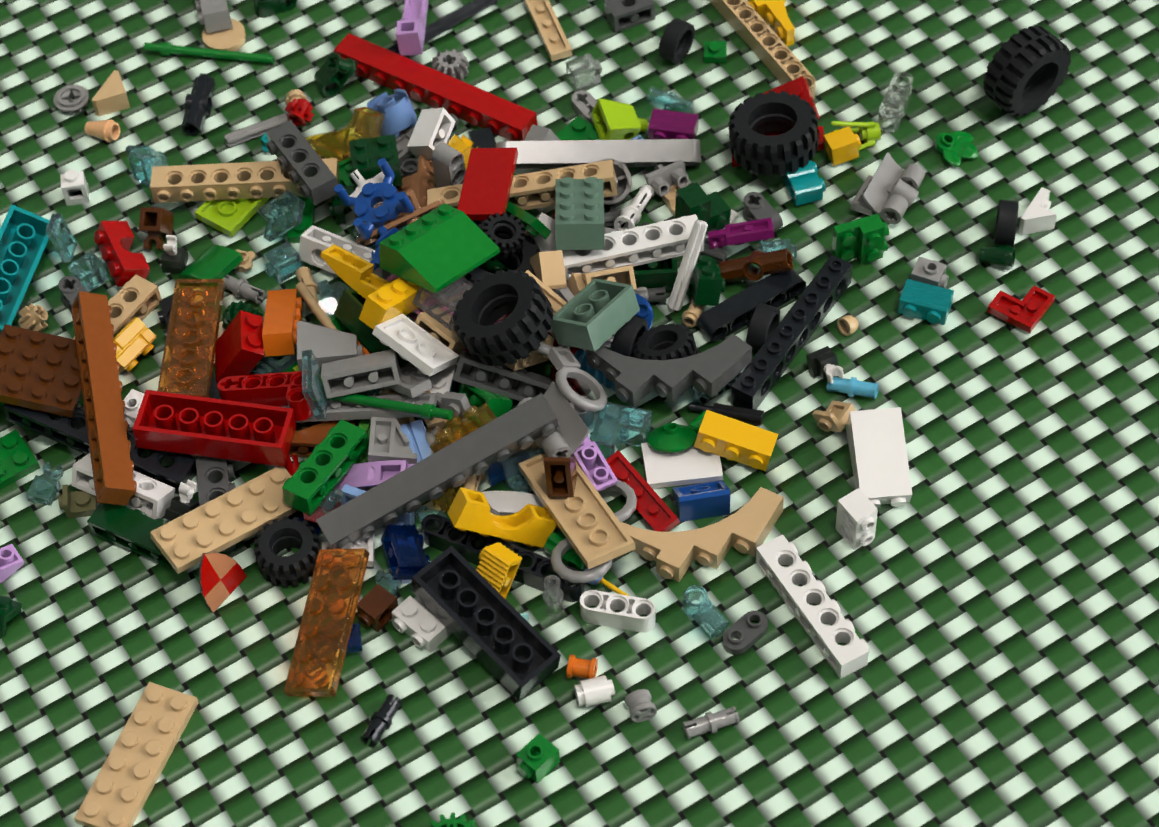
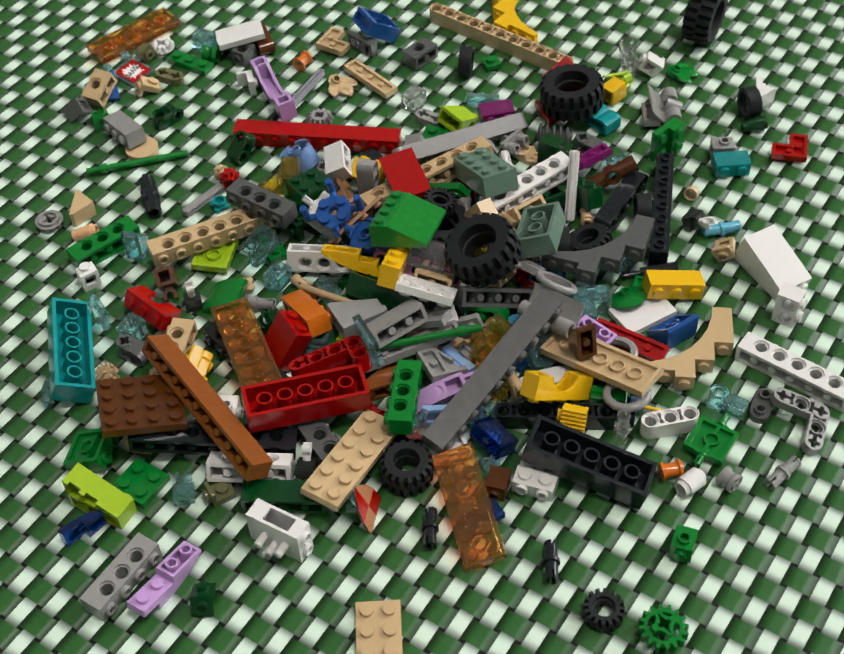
camera: 25 degrees left, 5 degrees down
none -> green brick [66,215,142,268]
none -> white piece [245,498,314,563]
none -> tan plate [328,74,358,97]
none -> black pin [422,507,439,550]
none -> dark grey piece [537,123,573,143]
none -> black tyre [582,588,625,634]
none -> white brick [638,51,665,78]
none -> green plate [683,413,740,468]
none -> light grey beam [770,387,830,456]

